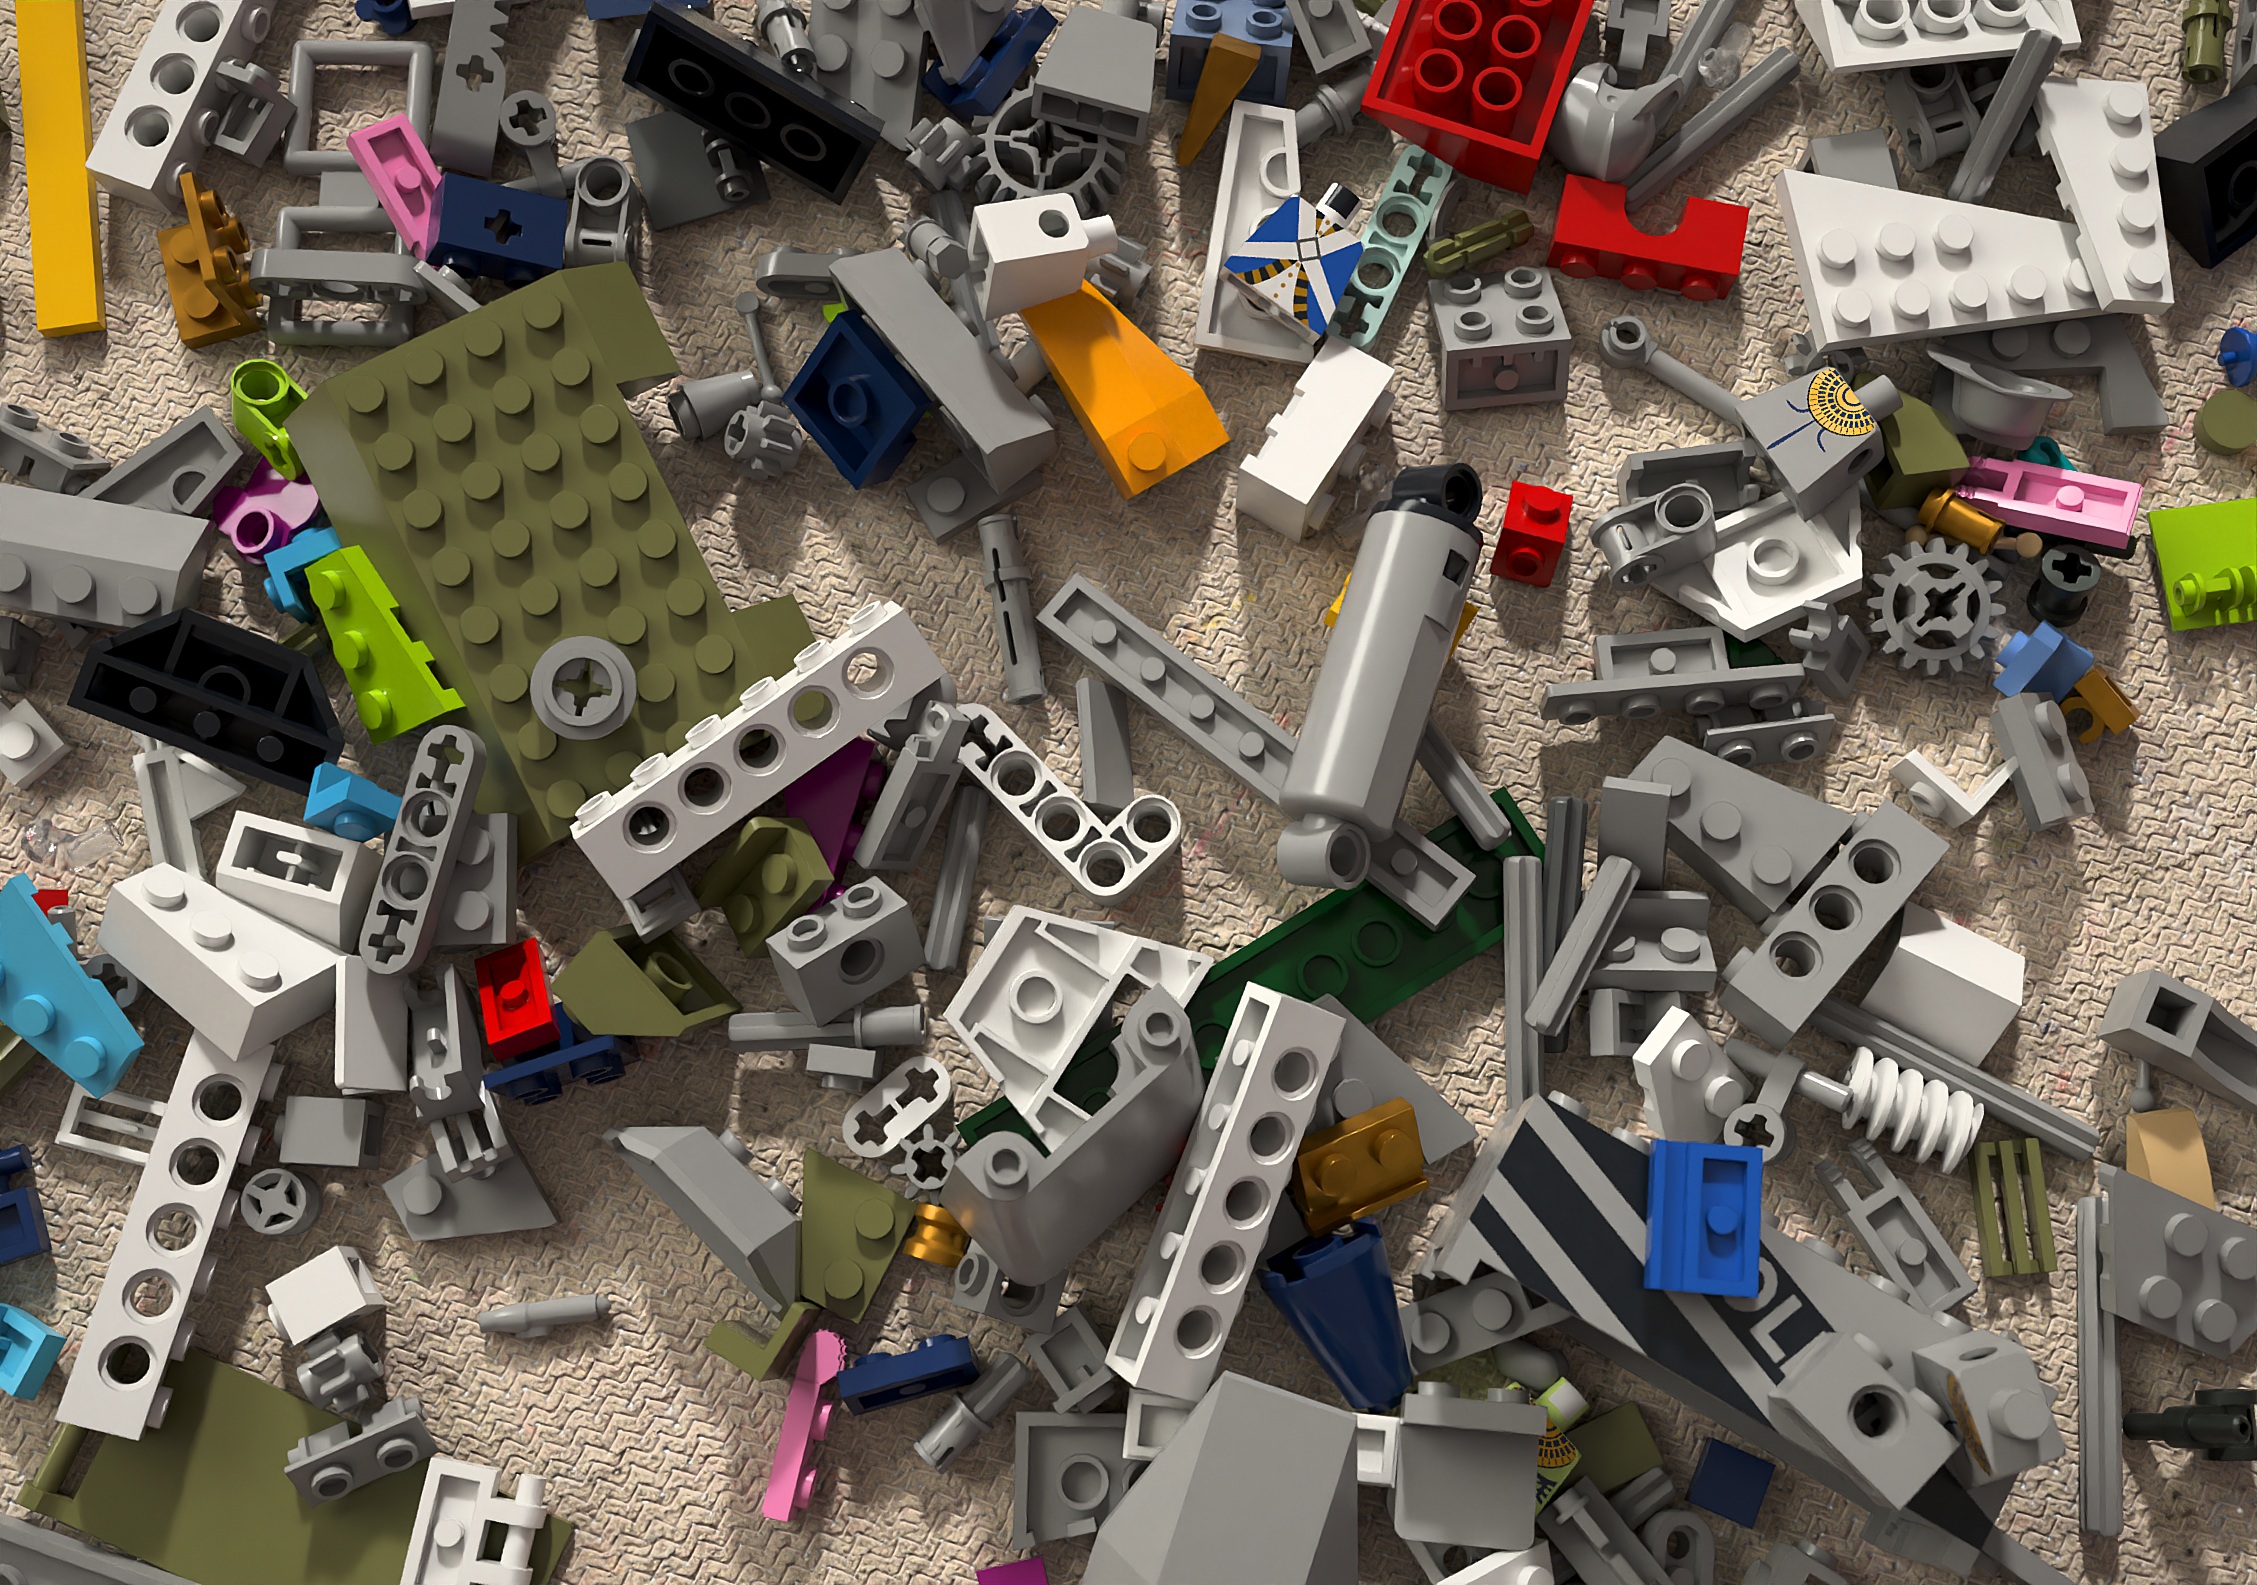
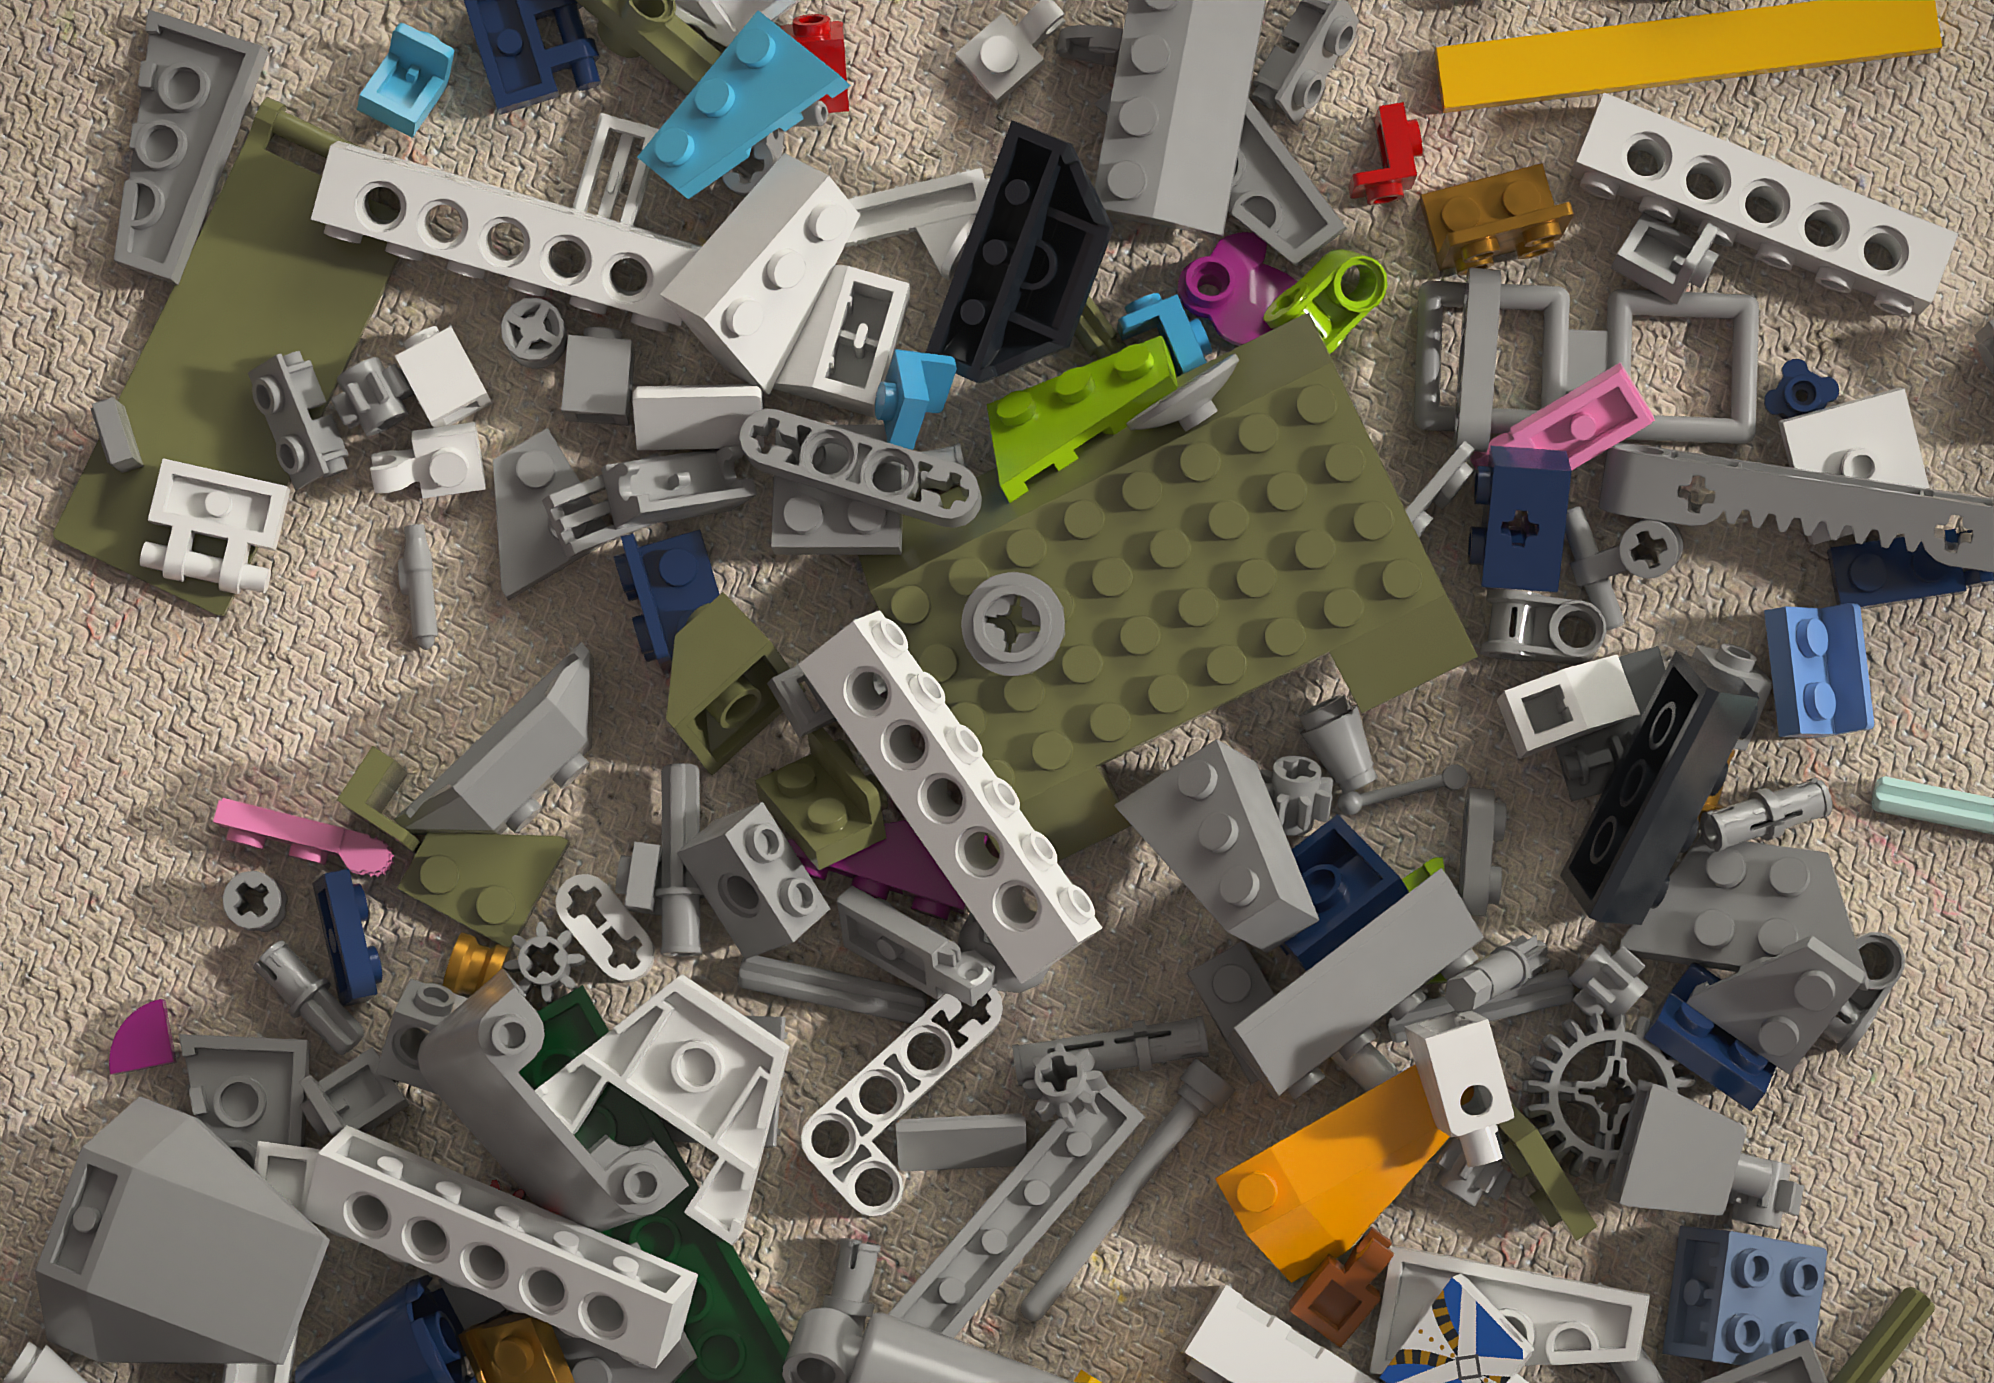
camera: 85 degrees right, 5 degrees up
clear arm [21,818,124,873] -> none
red plate [474,937,561,1062] -> none
pearl gold slope [1175,32,1261,167] -> none
none -> light grey bush [222,871,288,932]
none -> white plate [370,422,486,499]
none -> light grey pin [822,1238,881,1337]
none -> light grey piece [1020,1058,1236,1321]
none -> light grey gear [1022,1042,1108,1128]
none -> light grey wedge [1114,739,1319,953]
none -> light grey dish [1126,353,1239,432]
none -> dark orange plate [1289,1226,1394,1348]
none -> red bracket [1348,102,1423,205]
none -> white slope [1497,655,1640,759]
none -> olive wing [1497,1103,1598,1241]

